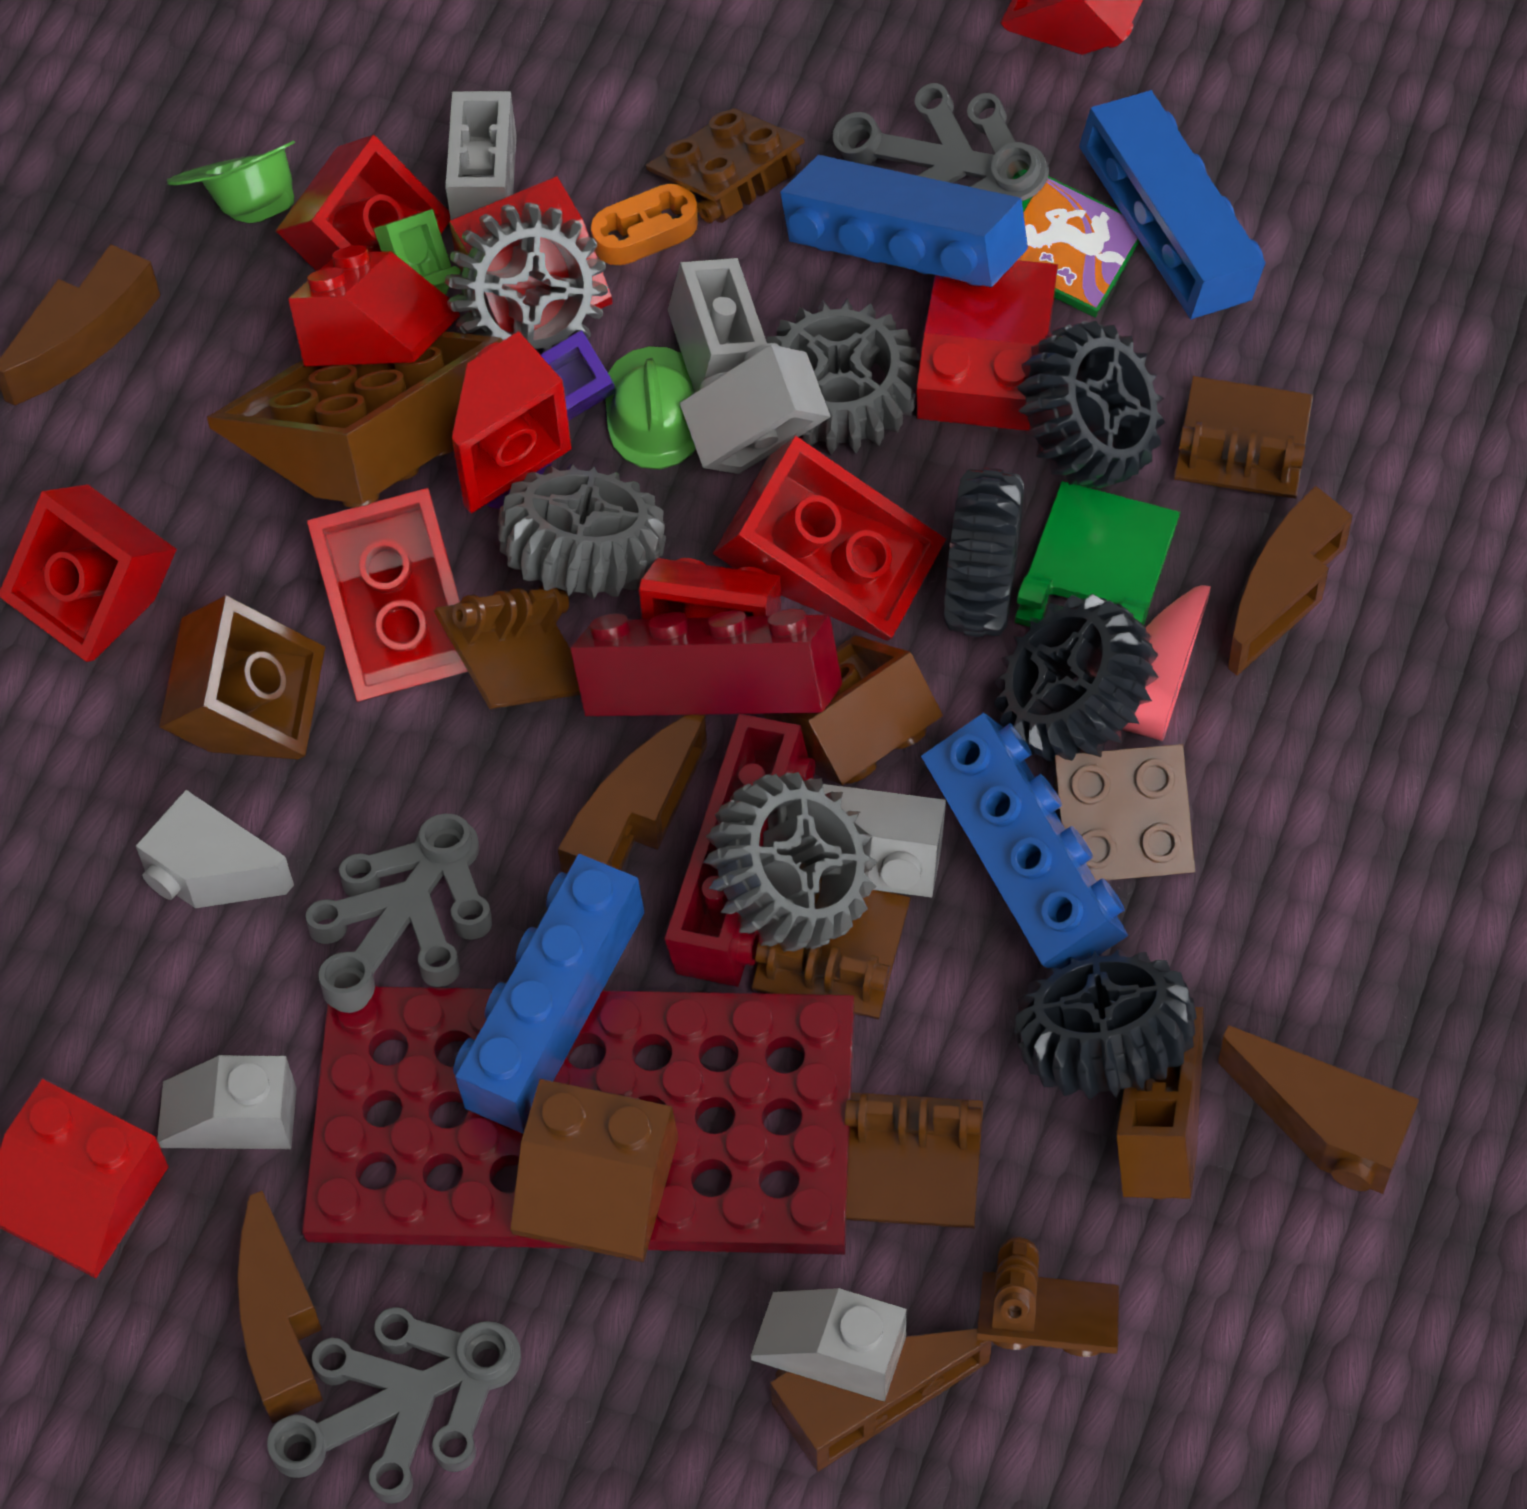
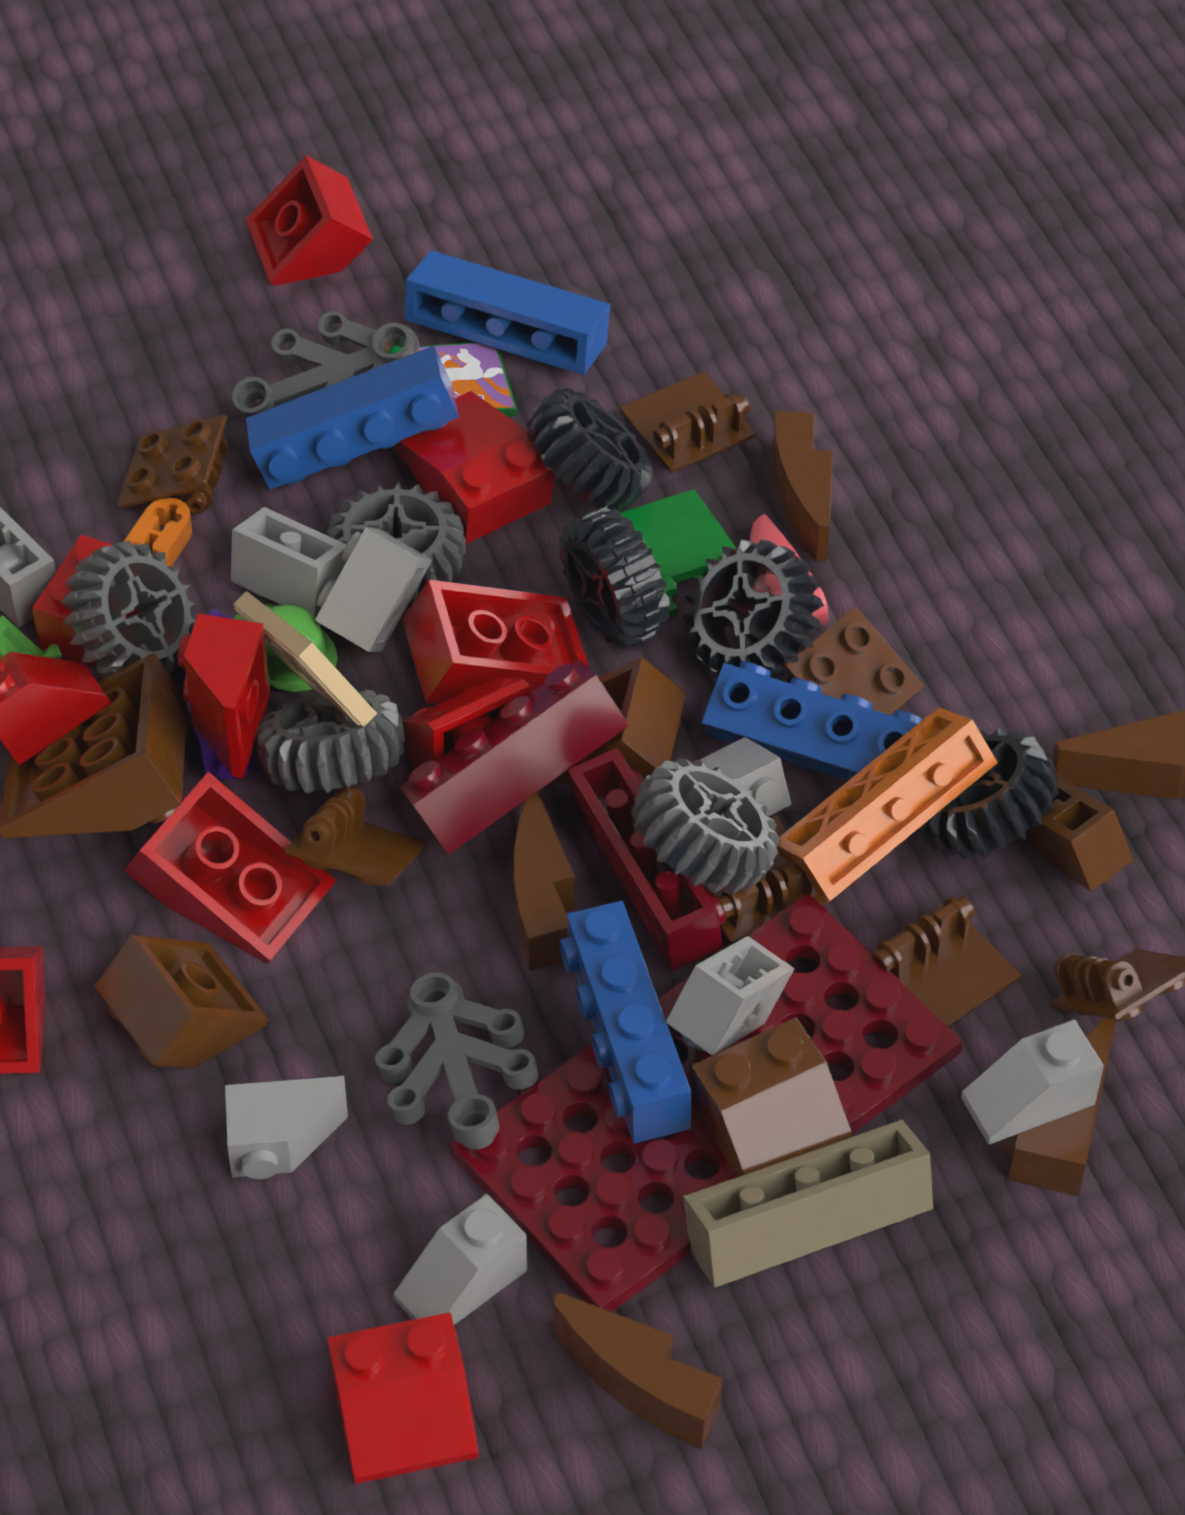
camera: 45 degrees left, 10 degrees down
dark grey plant [267,1307,521,1504] -> none
none -> tan tile [233,591,377,727]
none -> light grey brick [666,936,794,1056]
none -> dark tan brick [684,1120,933,1288]
none -> orange fence [776,707,998,901]

